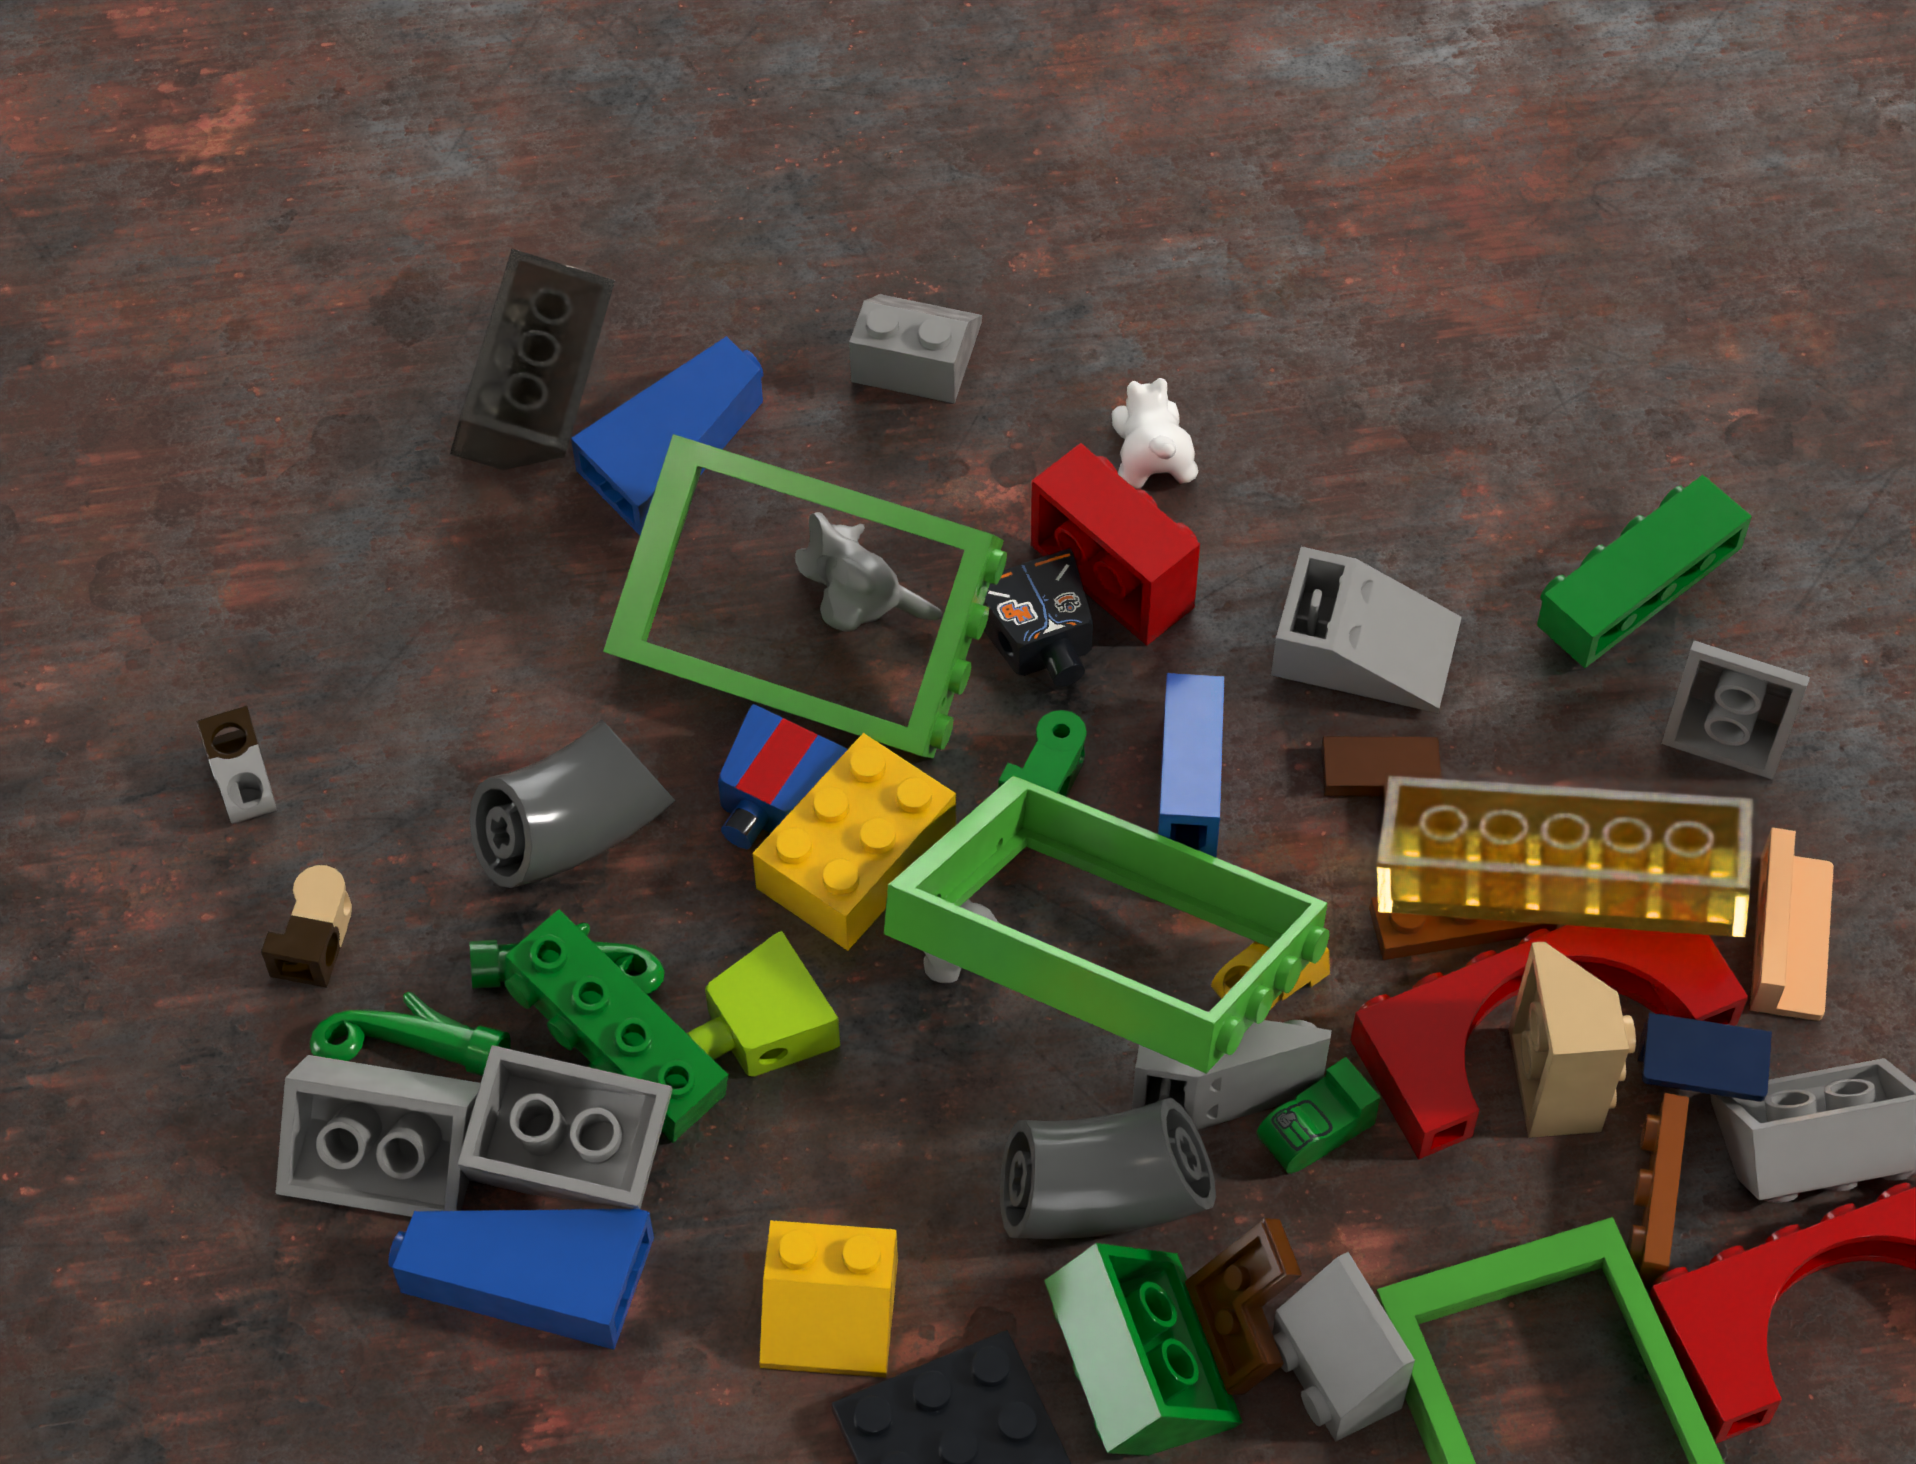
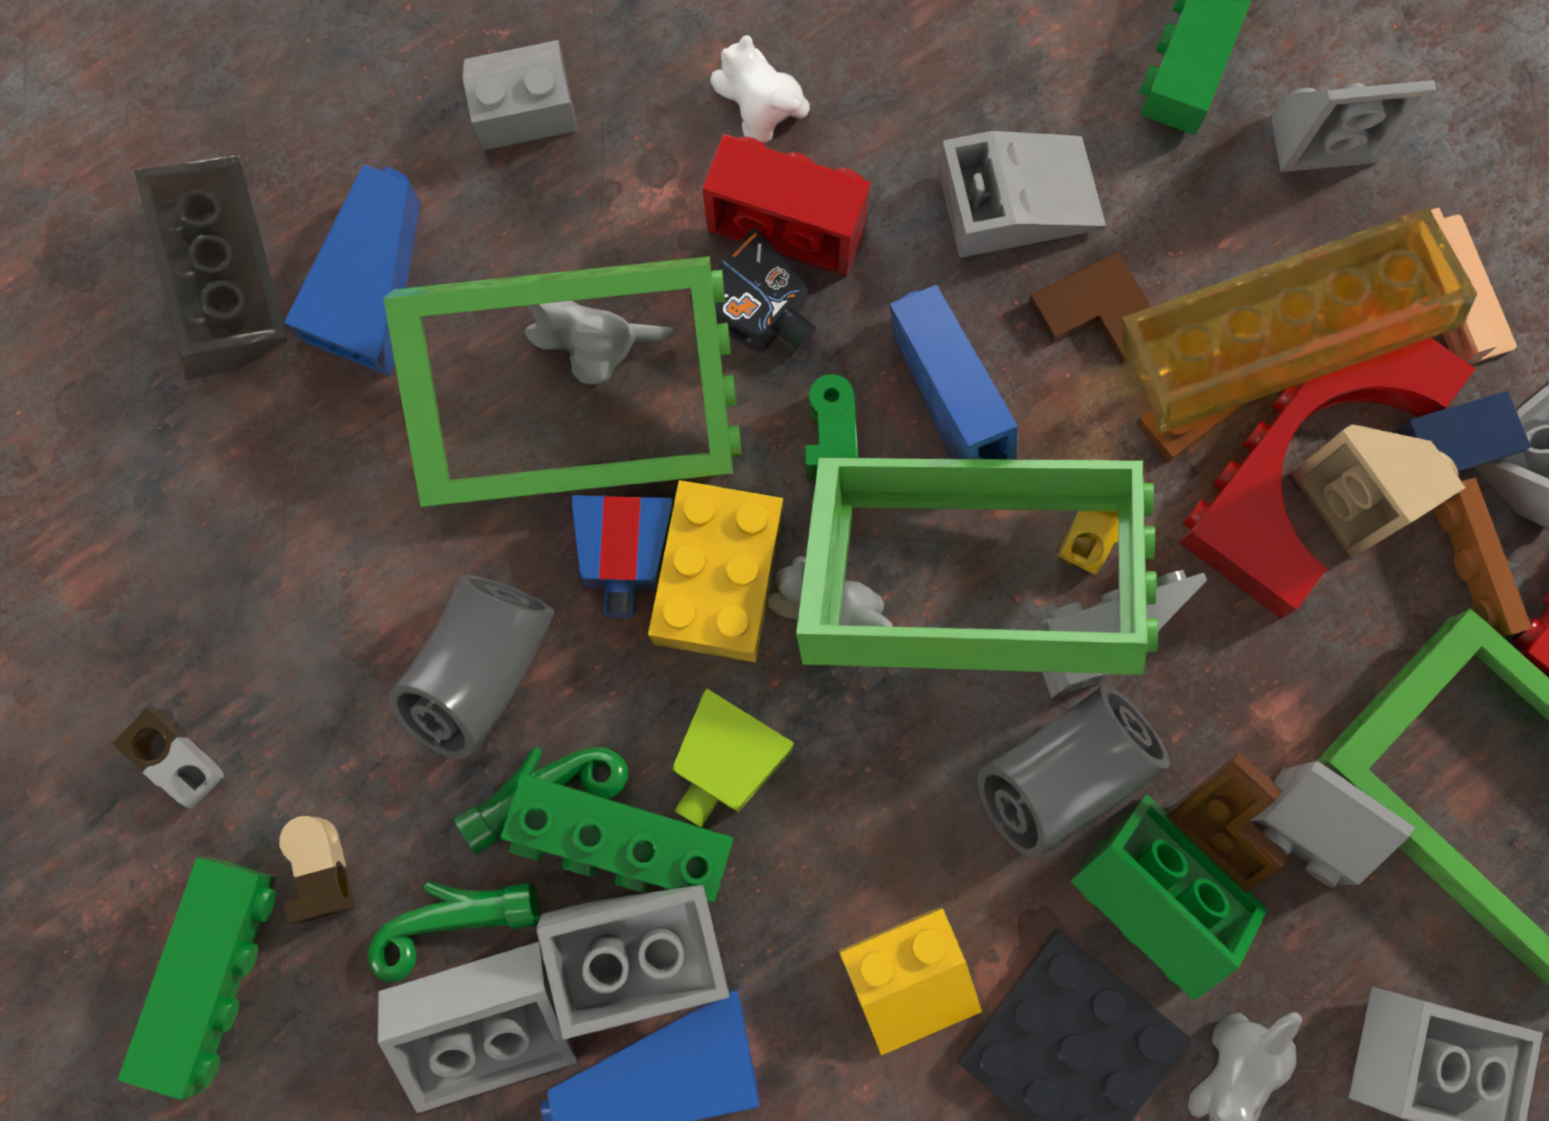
camera: 25 degrees left, 20 degrees up
green leg [1256,1057,1381,1174] -> none
none -> green brick [118,857,277,1100]

